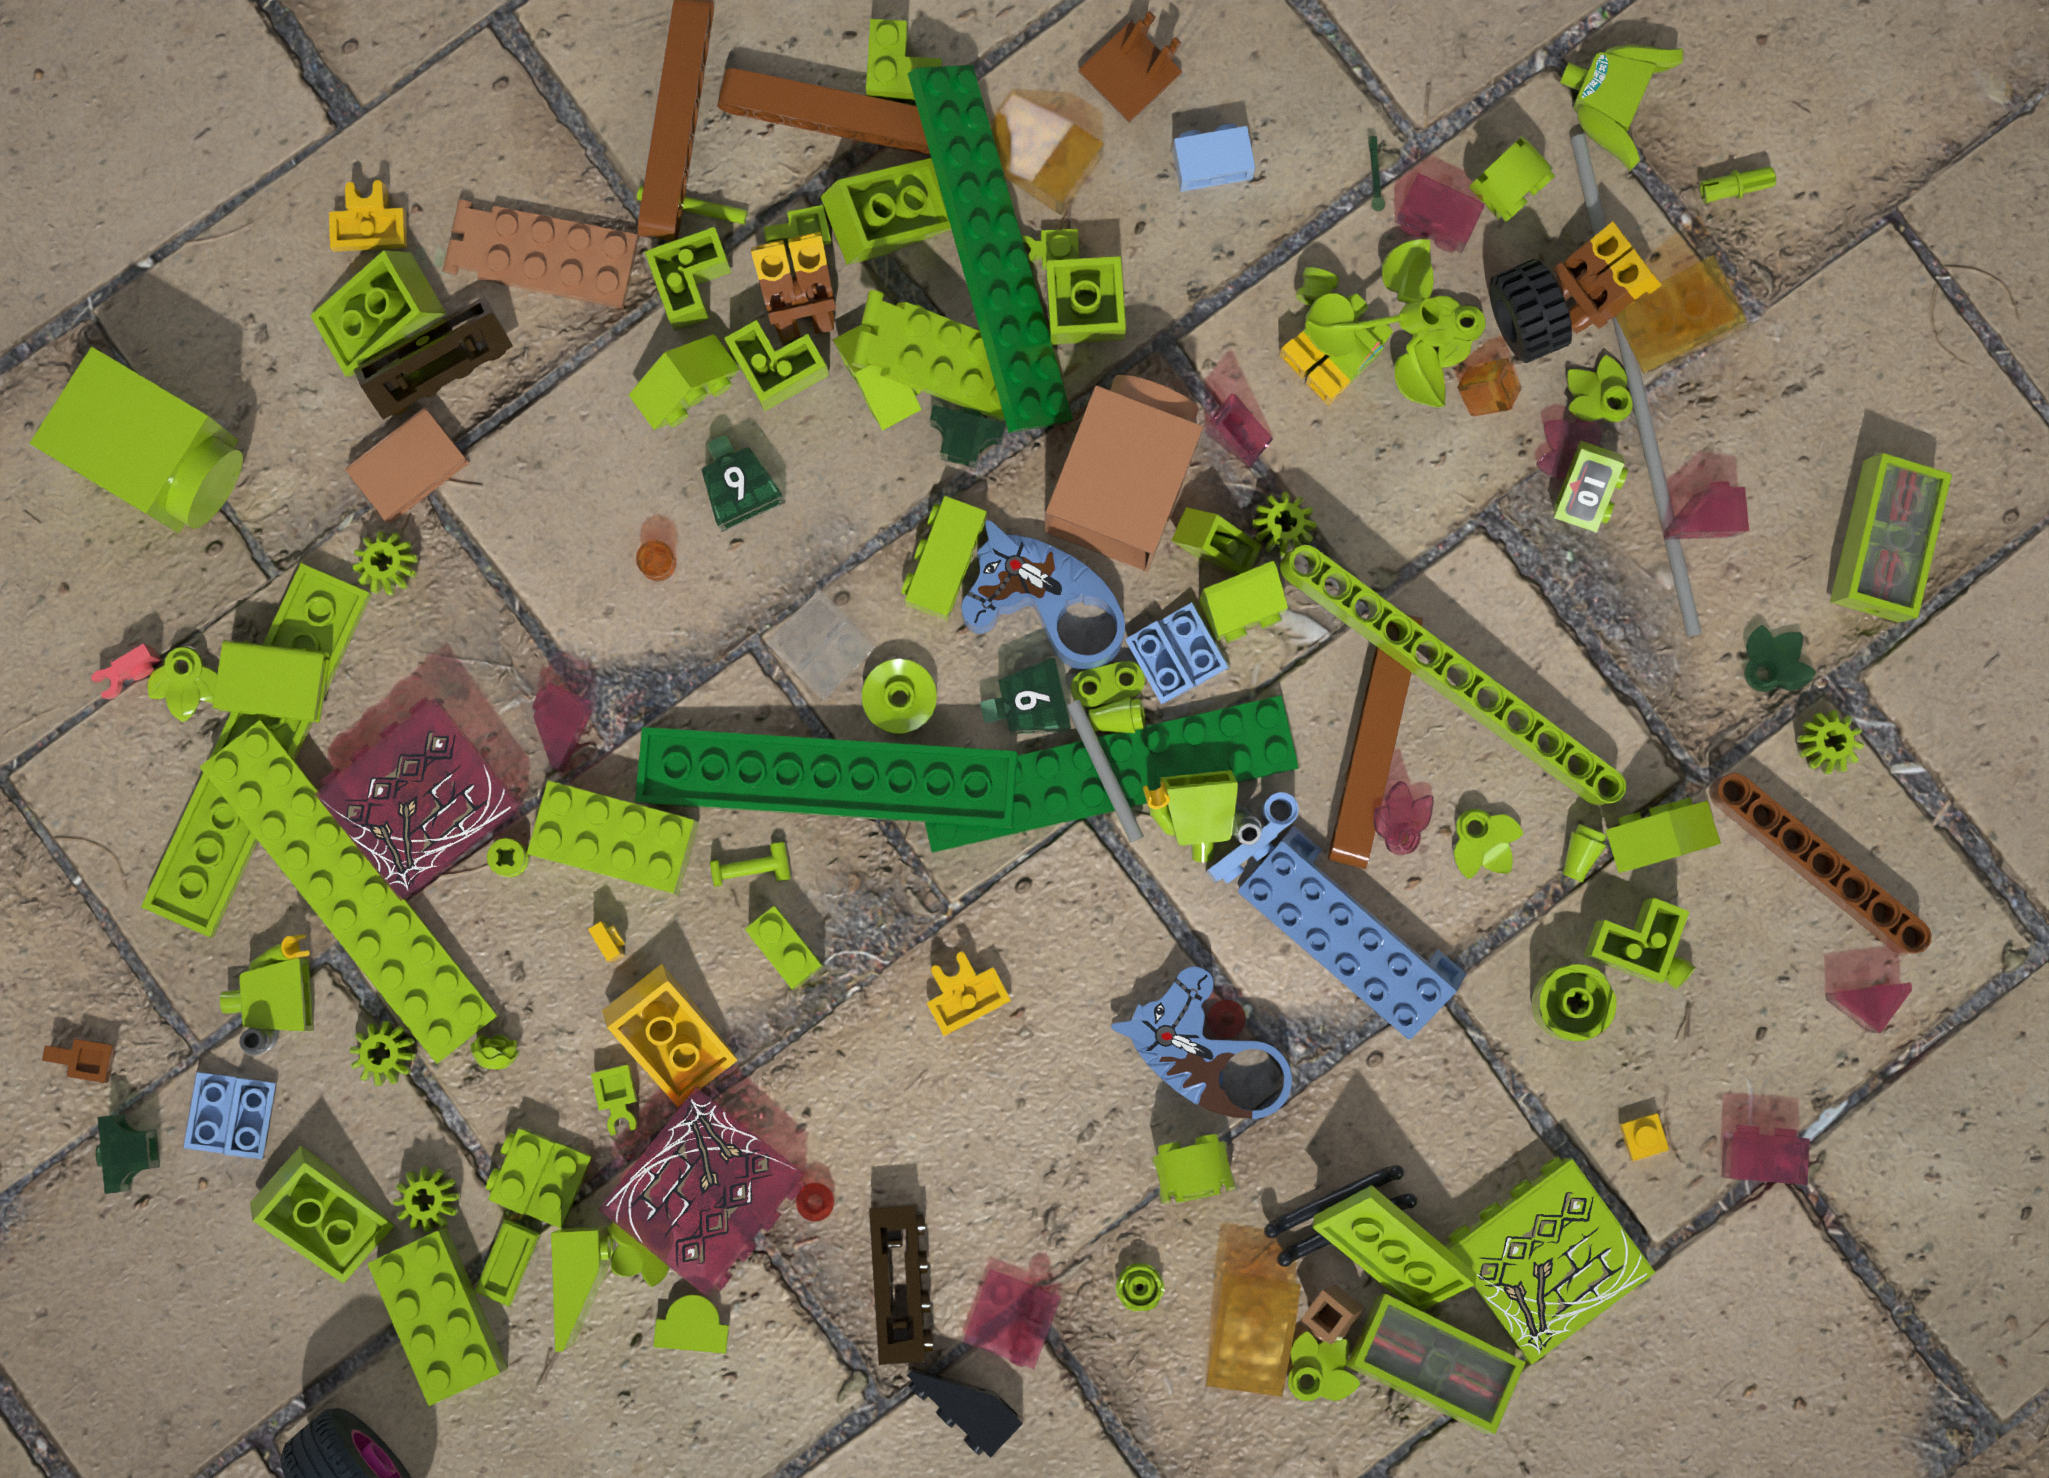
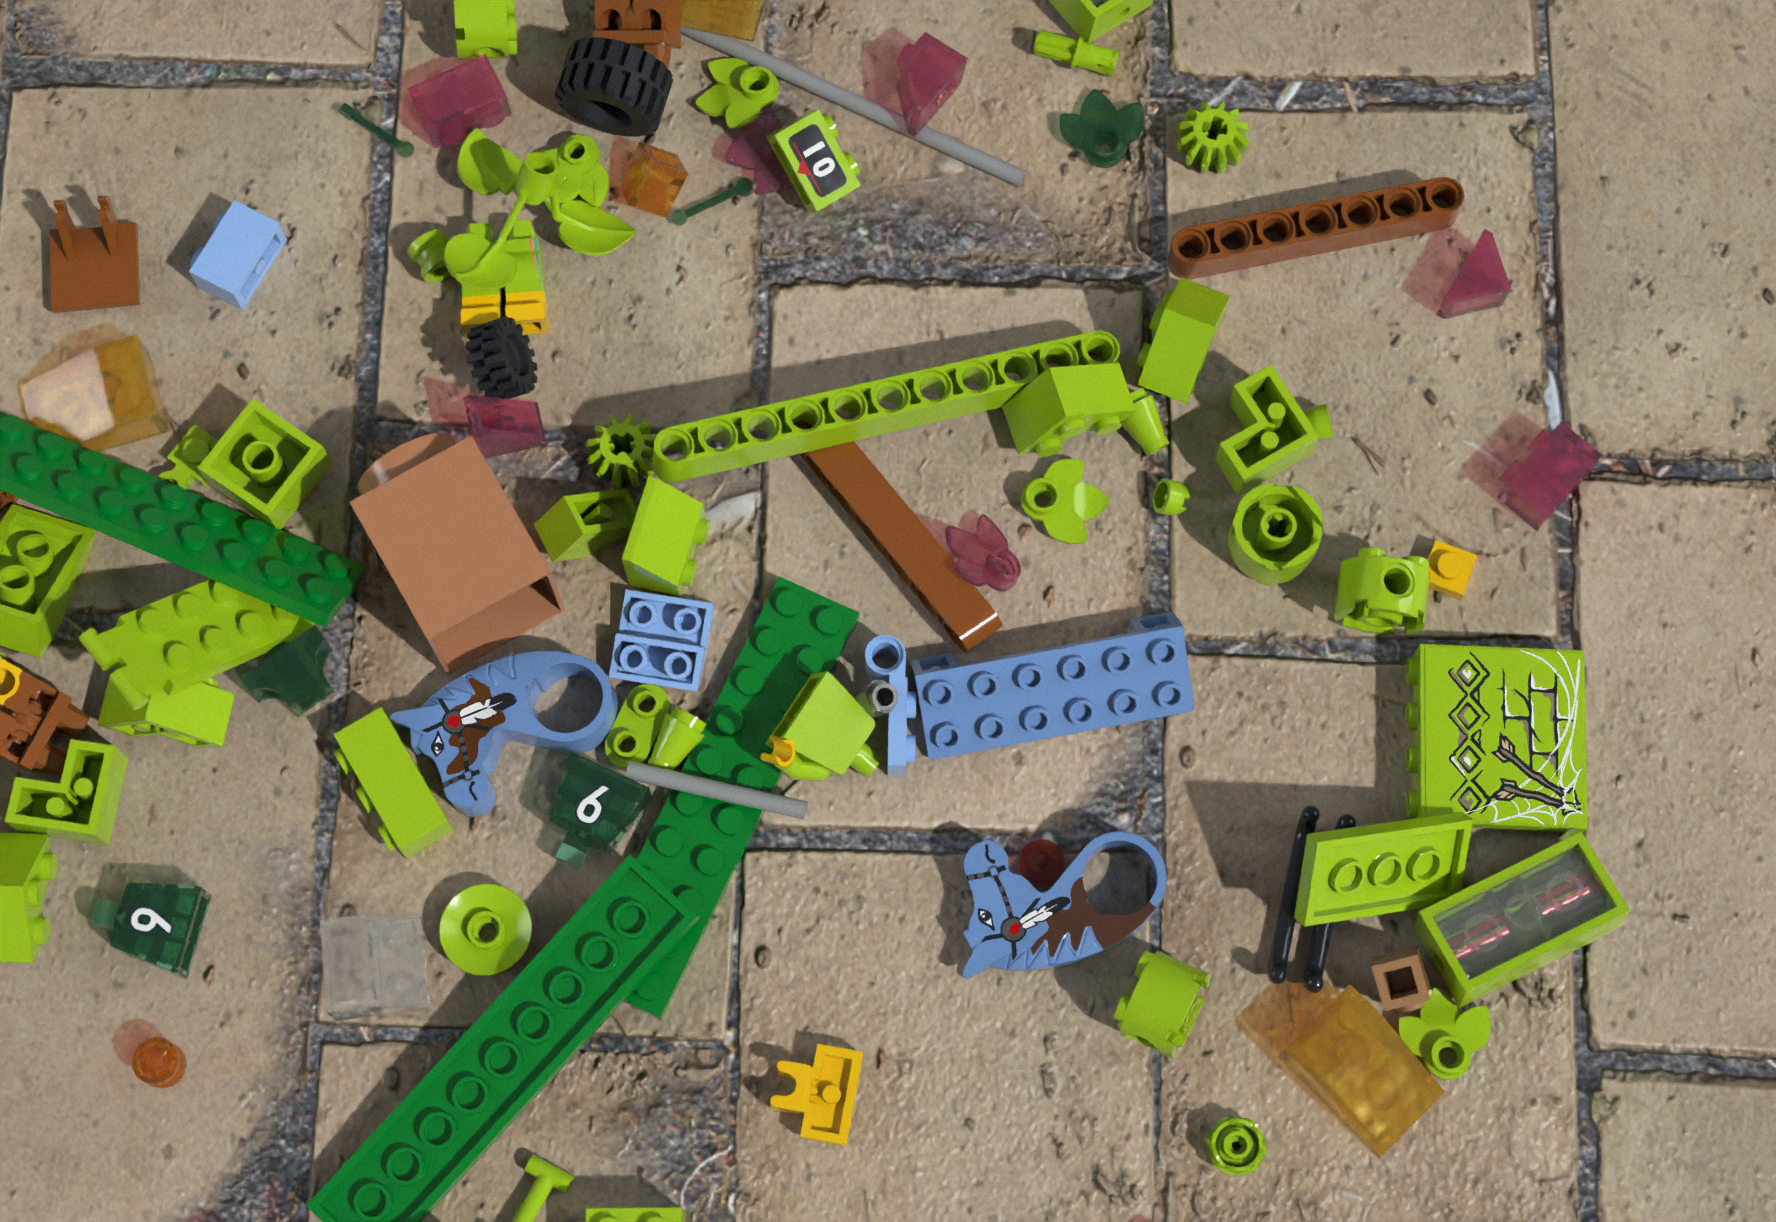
camera: 50 degrees left, 10 degrees down
none -> black tyre [466,316,538,403]
none -> clear green hinge [671,178,753,226]
none -> lime brick [1002,363,1136,457]
none -> lime axle [1033,30,1120,77]
none -> lime hinge [1152,478,1190,516]
none -> lime brick [1334,547,1431,635]

